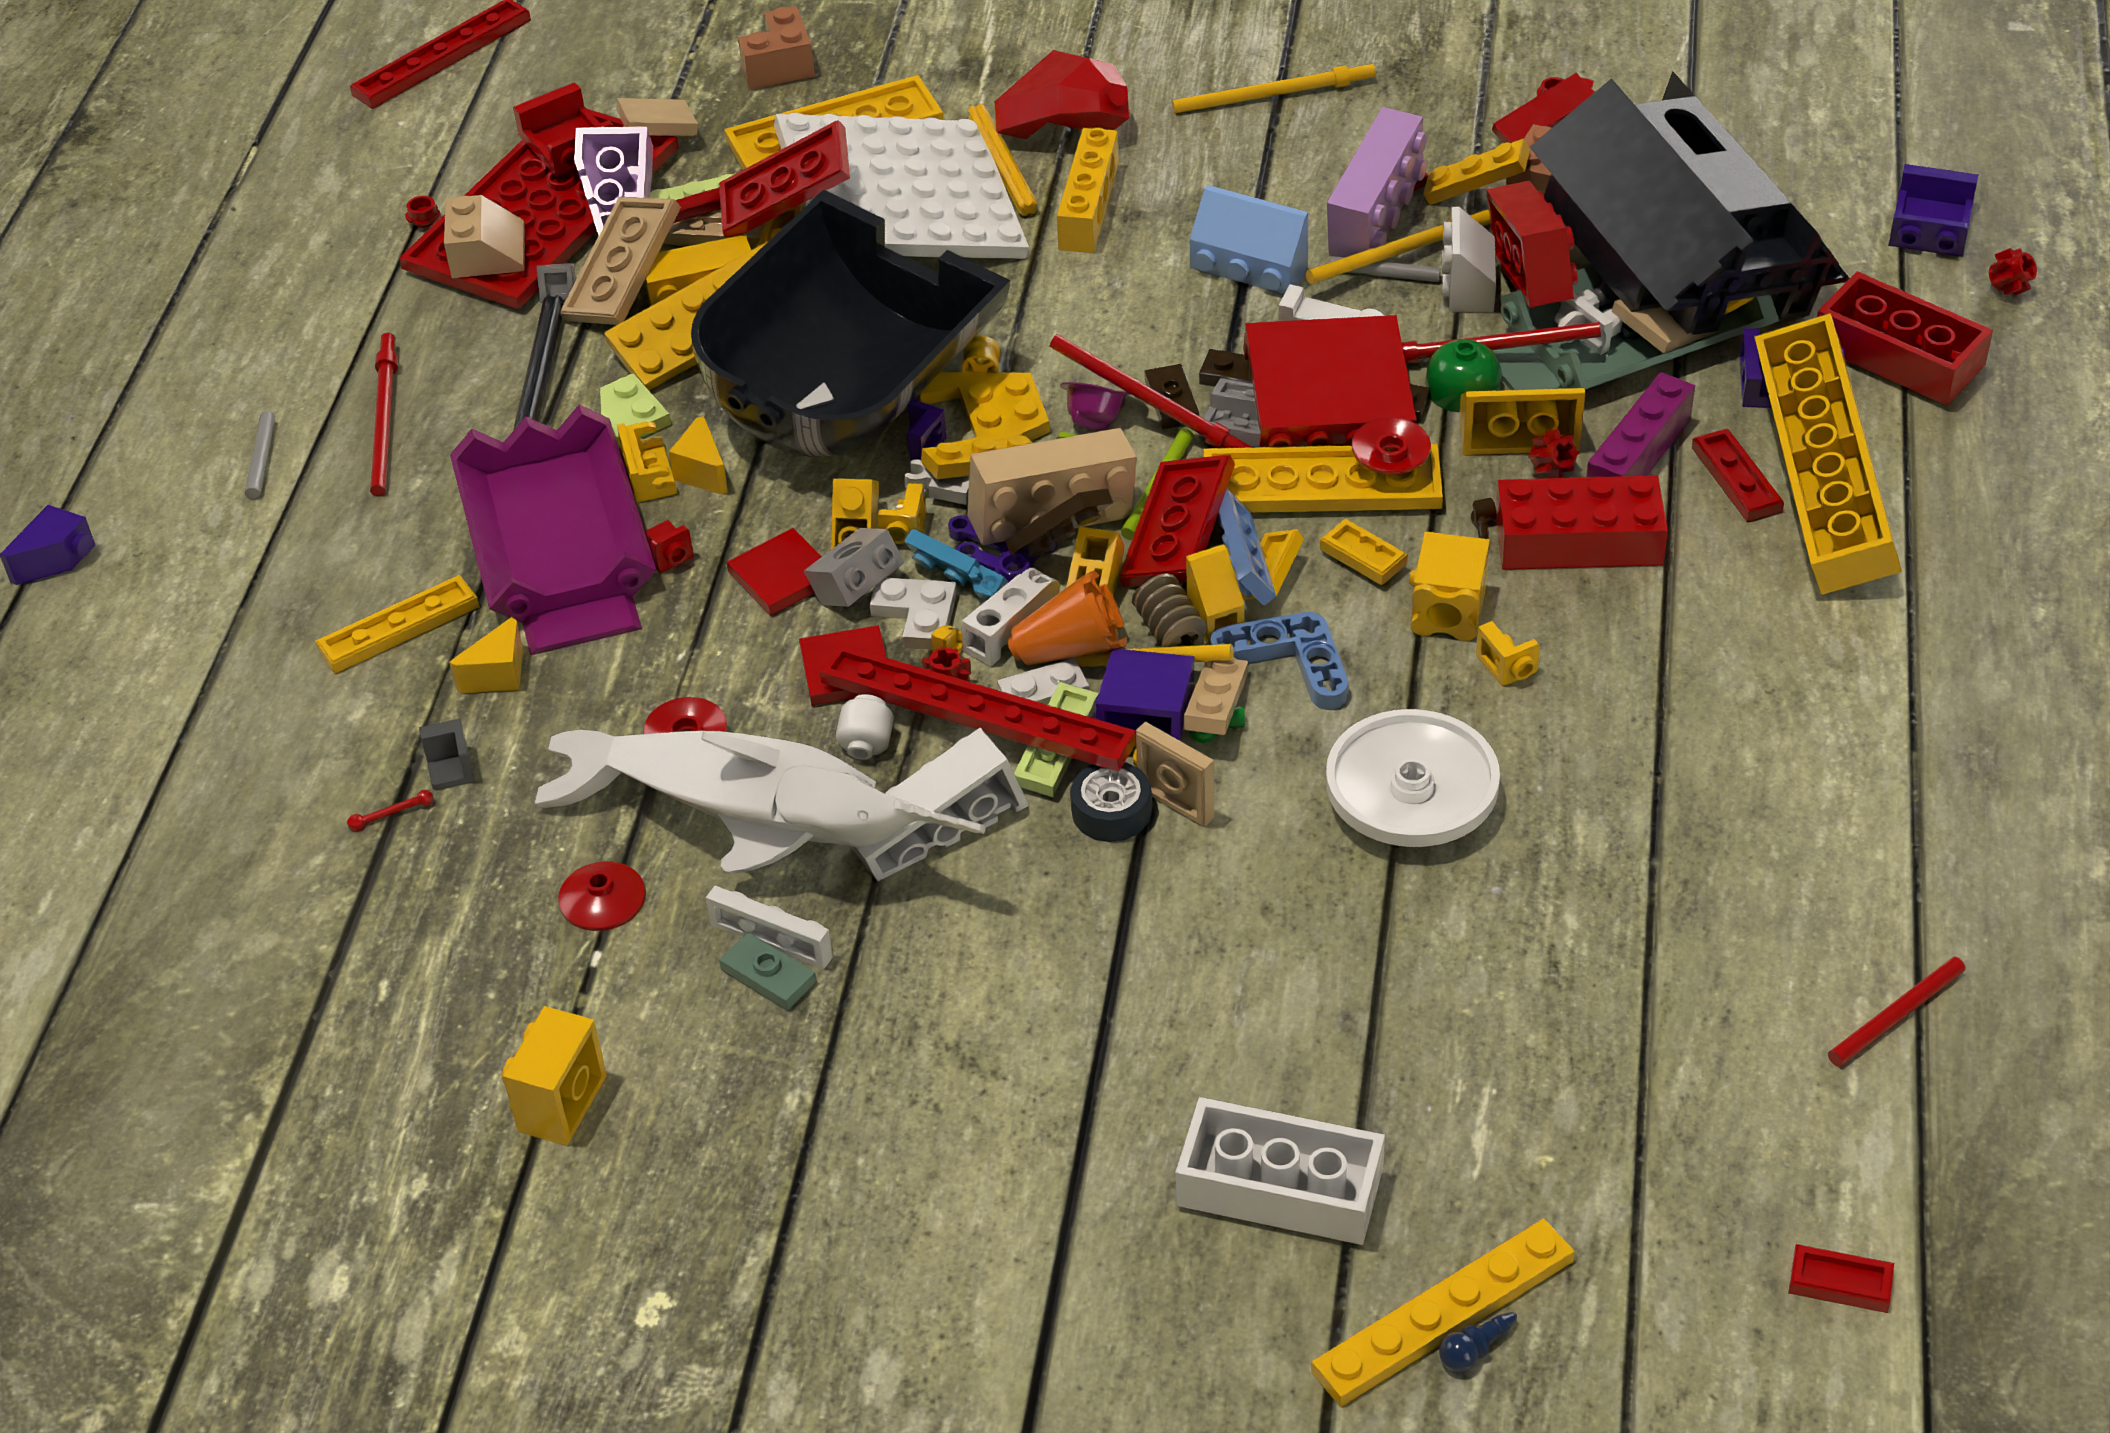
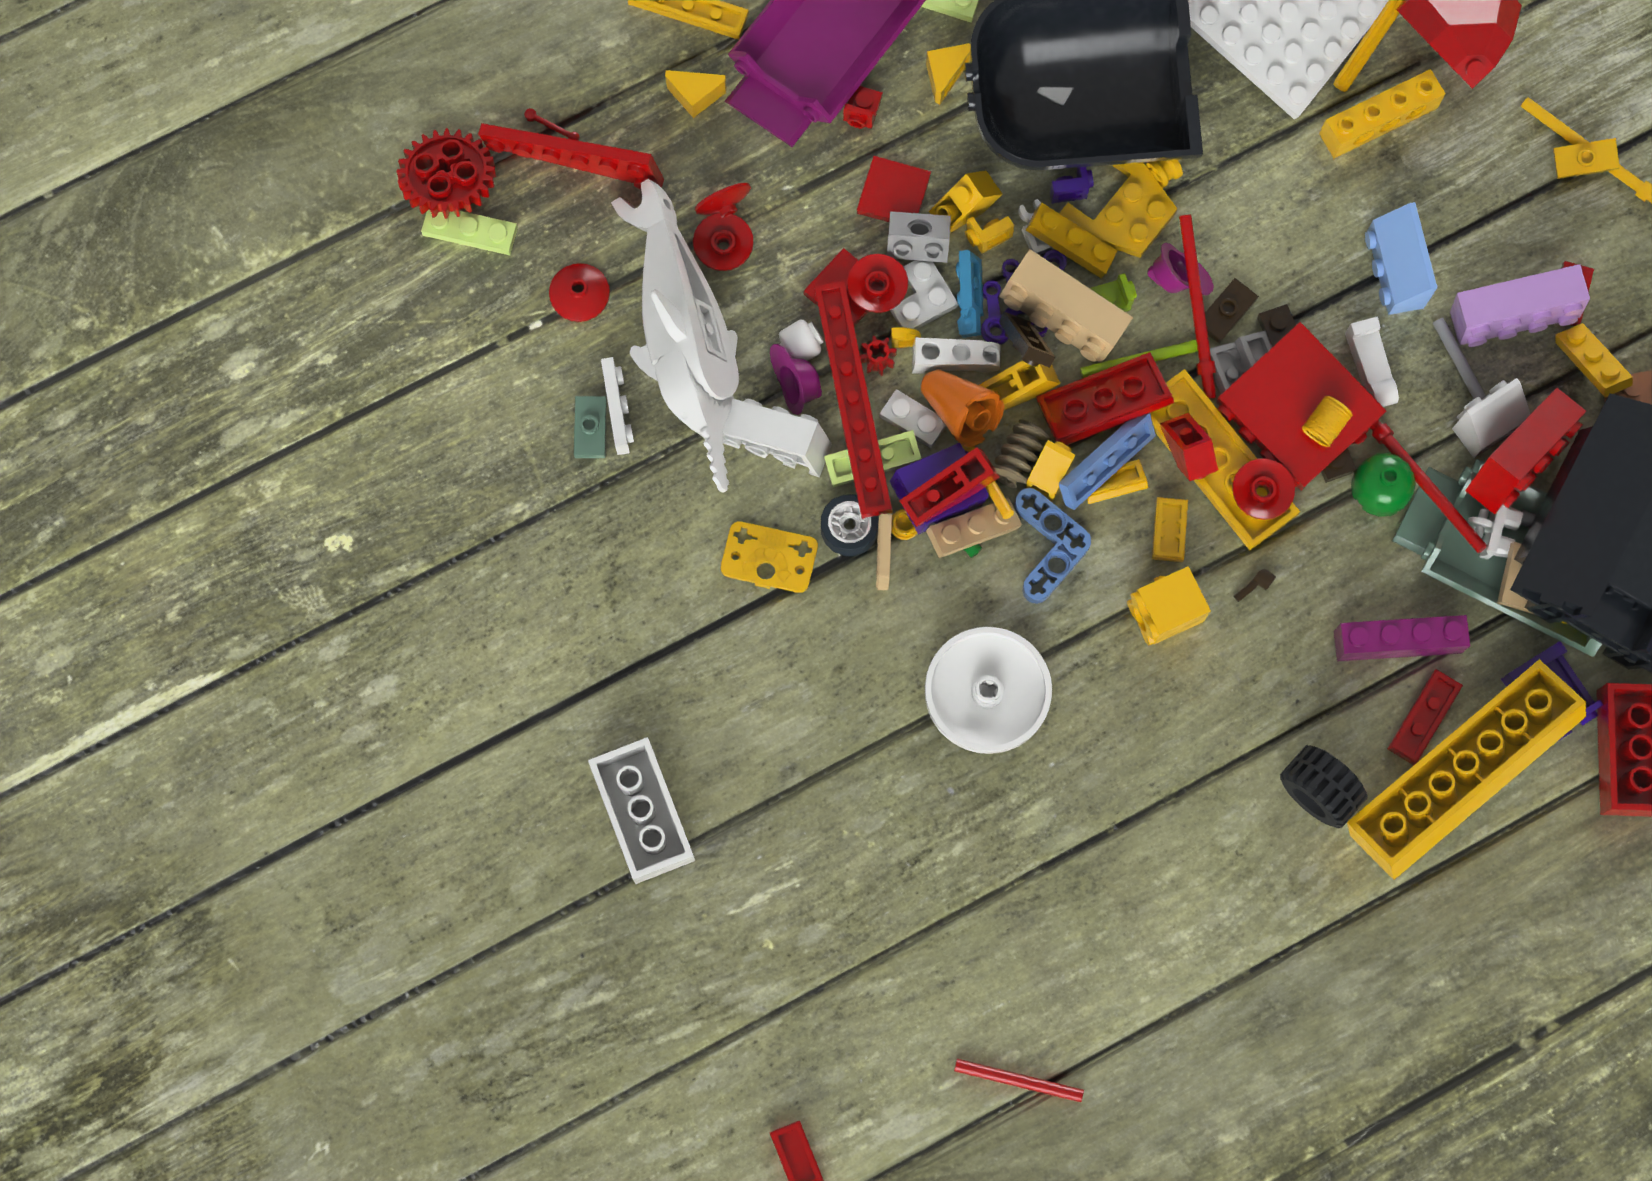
camera: 50 degrees right, 30 degrees up
dark grey panel [419,718,474,790] -> none
yellow brick [502,1006,607,1146] -> none
yellow hinge [617,422,678,503] -> none
yellow bar [1306,209,1490,284] -> none
yellow plate [1311,1218,1575,1407] -> none
dark blue bar [1439,1312,1517,1372] -> none
yellow slope [1459,388,1585,455] -> none
yellow bracket [1476,621,1540,687] -> none
red brick [1496,475,1668,570] -> none
red gear [1528,429,1579,478] -> none
none -> red gear [396,128,496,219]
none -> yellowish green plate [421,209,518,255]
none -> red wing [478,123,664,190]
none -> red dish [694,183,751,218]
none -> yellow axle [721,521,818,593]
none -> magenta piece [770,344,822,415]
none -> red dish [847,254,908,313]
none -> red slope [899,447,1000,527]
none -> red slope [1160,413,1218,481]
none -> black tyre [1280,745,1368,828]
none -> yellow piece [1302,396,1353,447]
none -> yellow plate [1553,138,1620,179]

